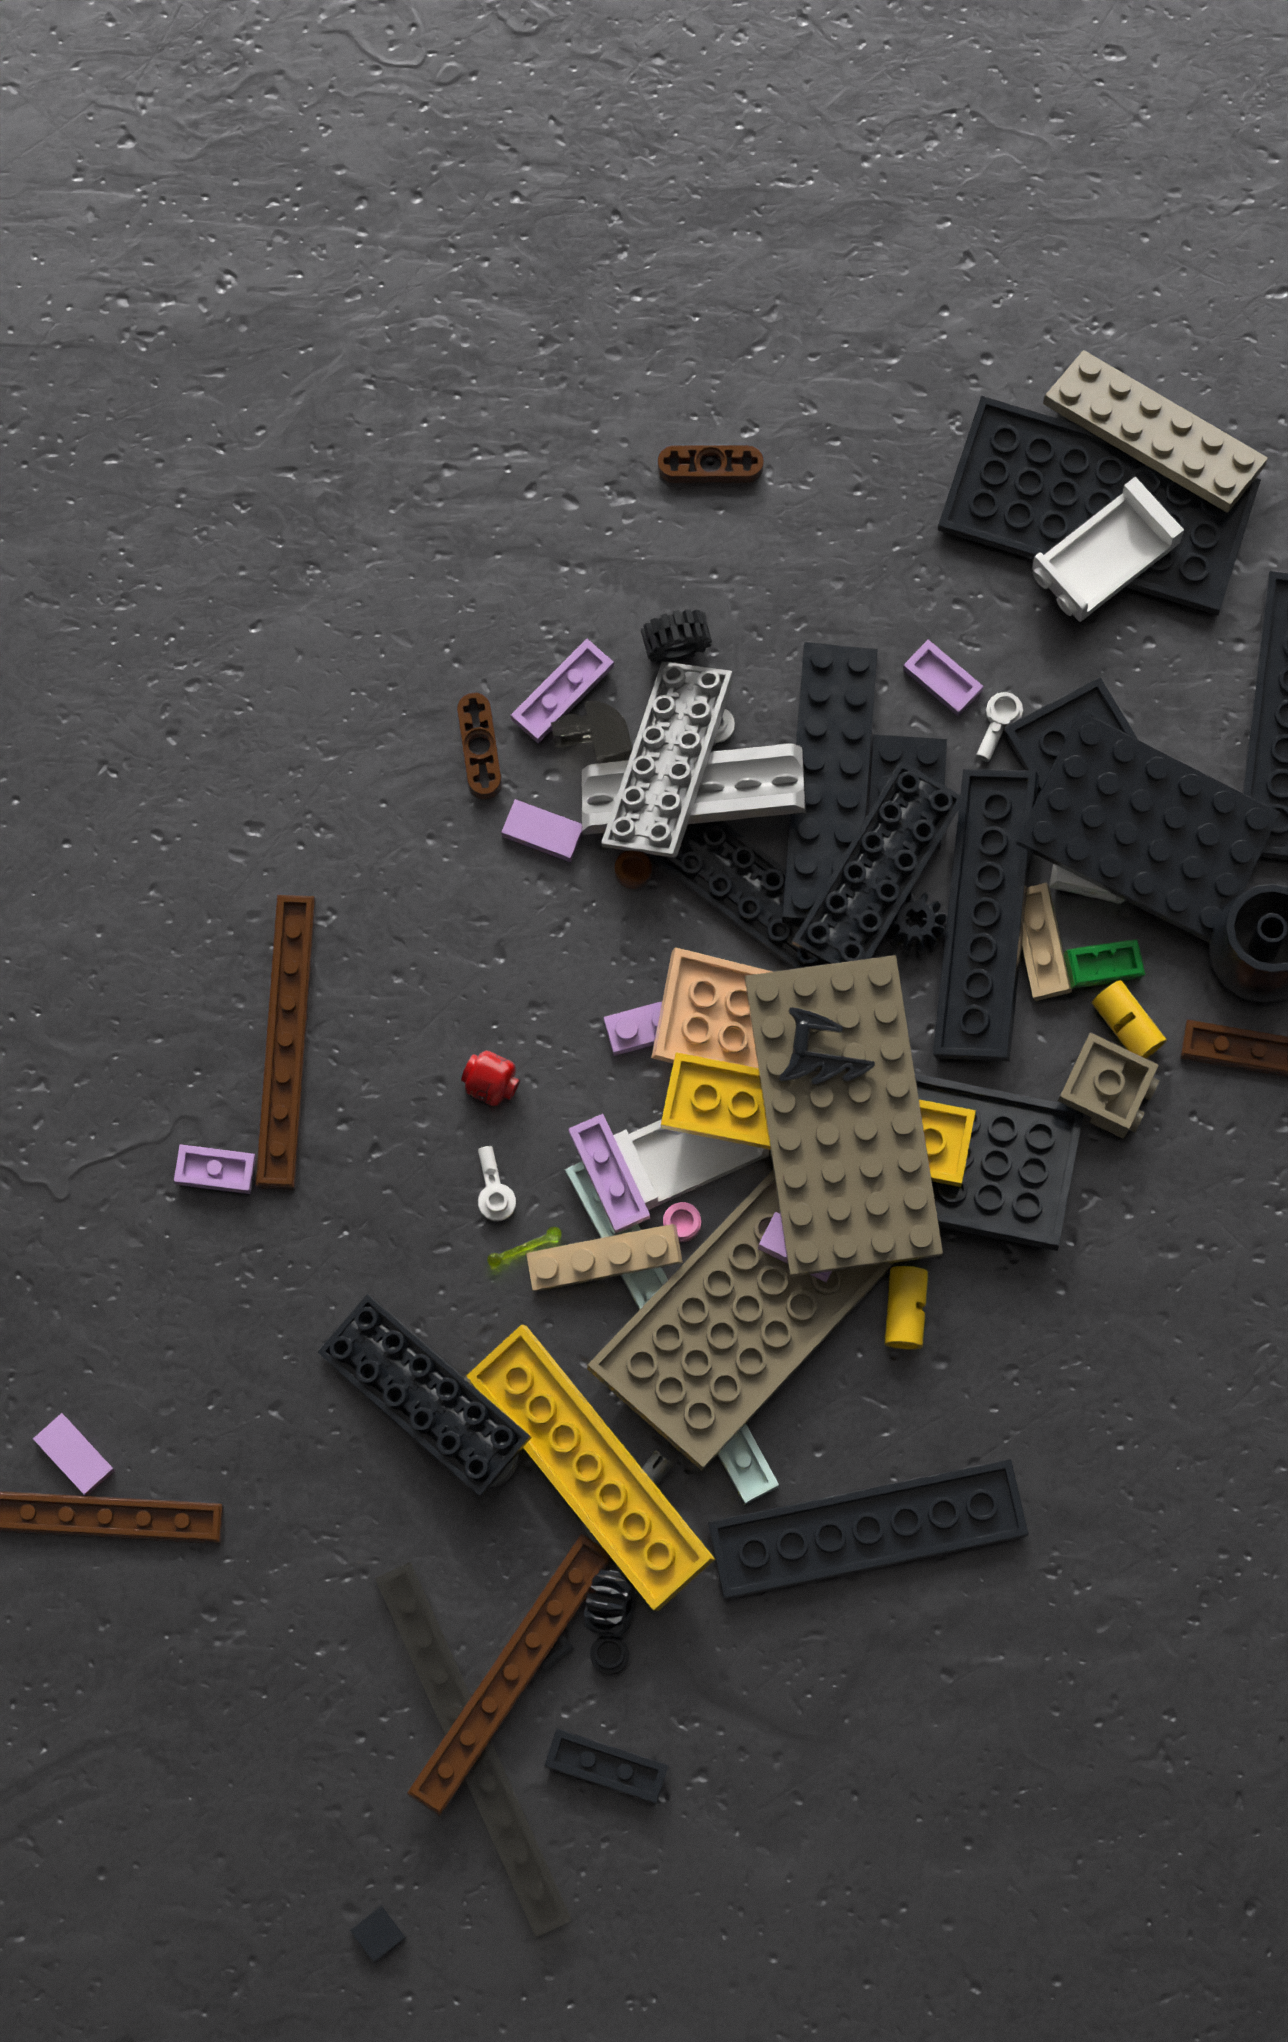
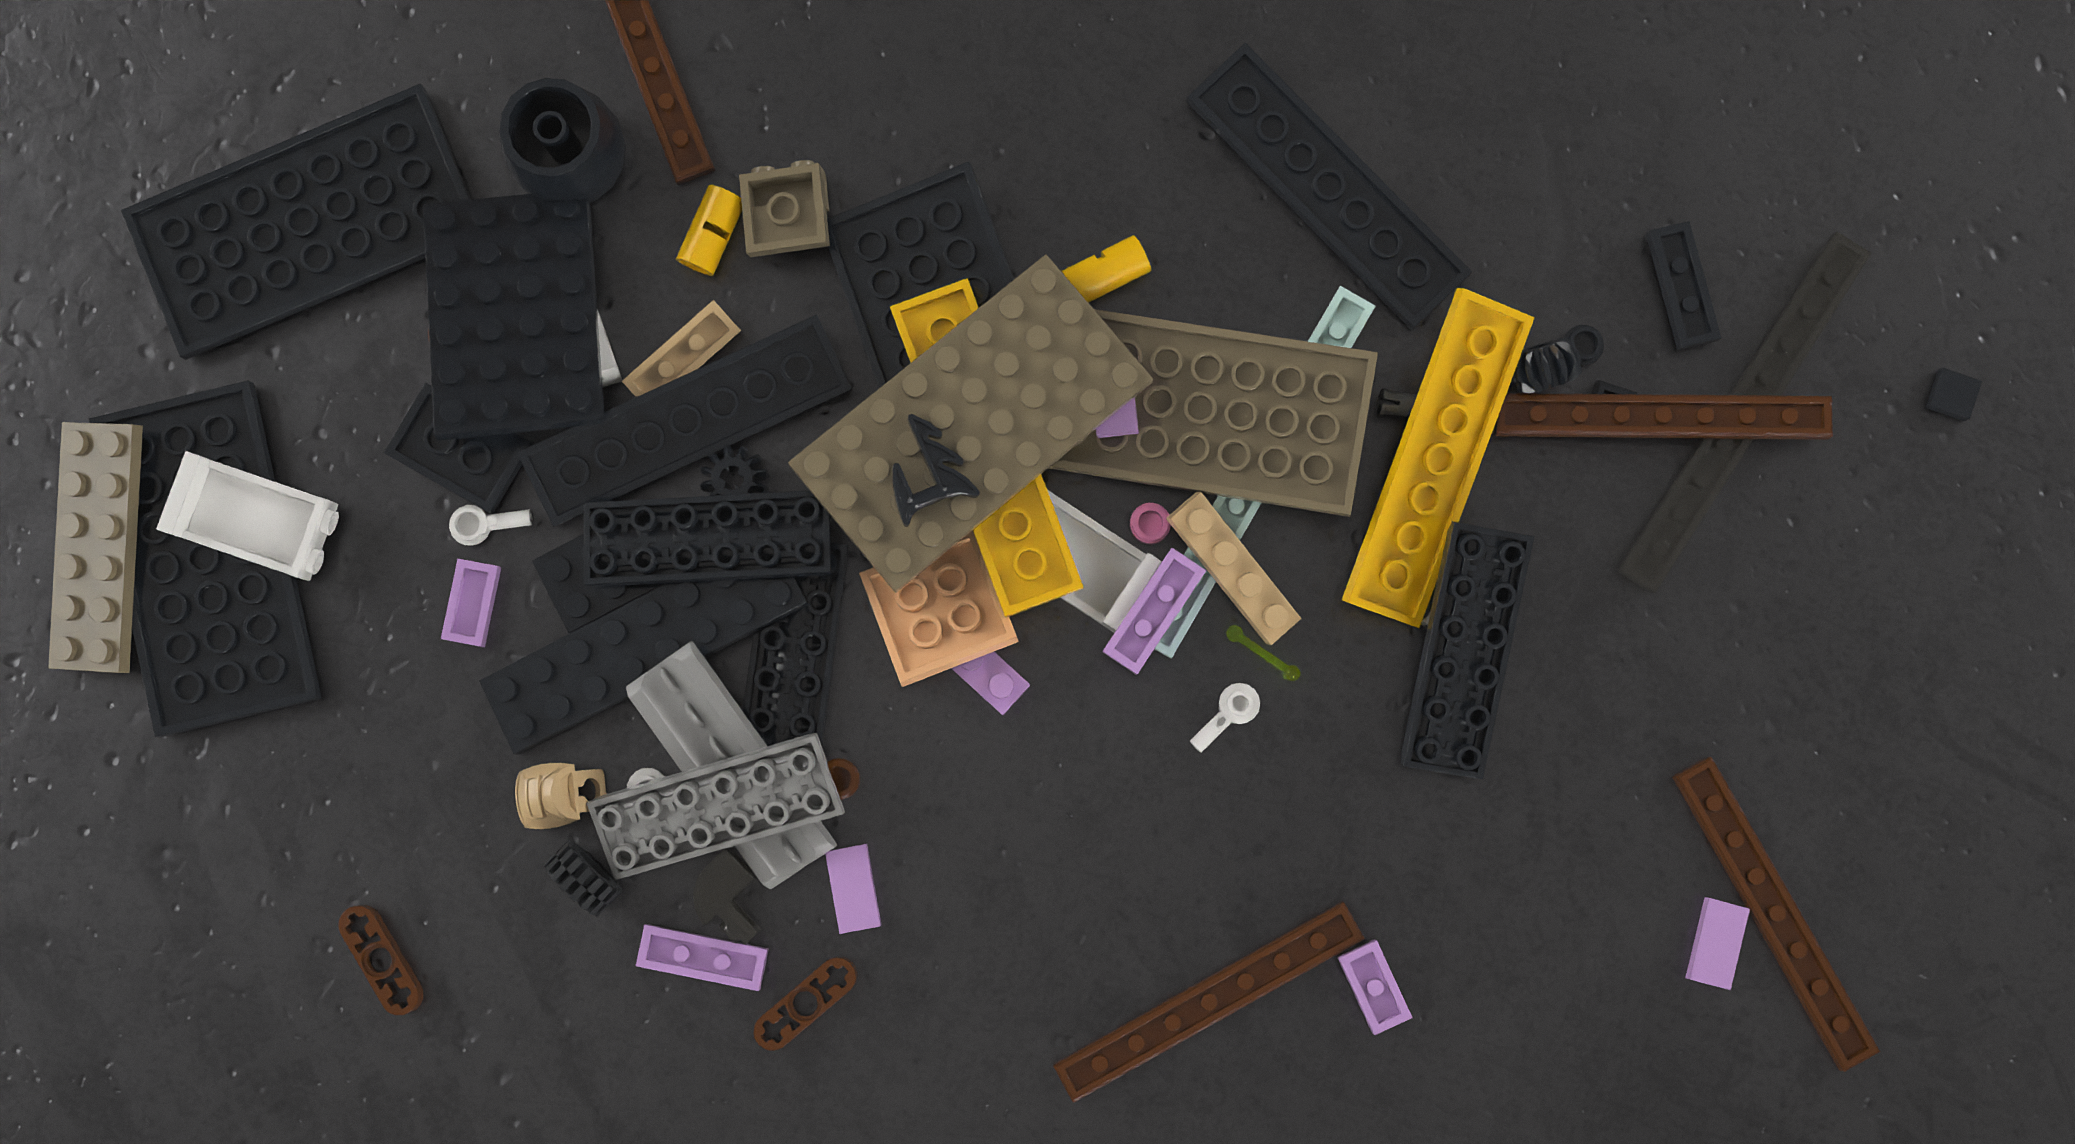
camera: 120 degrees left, 10 degrees up
red head [461,1050,520,1106] -> none
green plate [1063,939,1146,989] -> none
none -> tan piece [515,763,607,829]

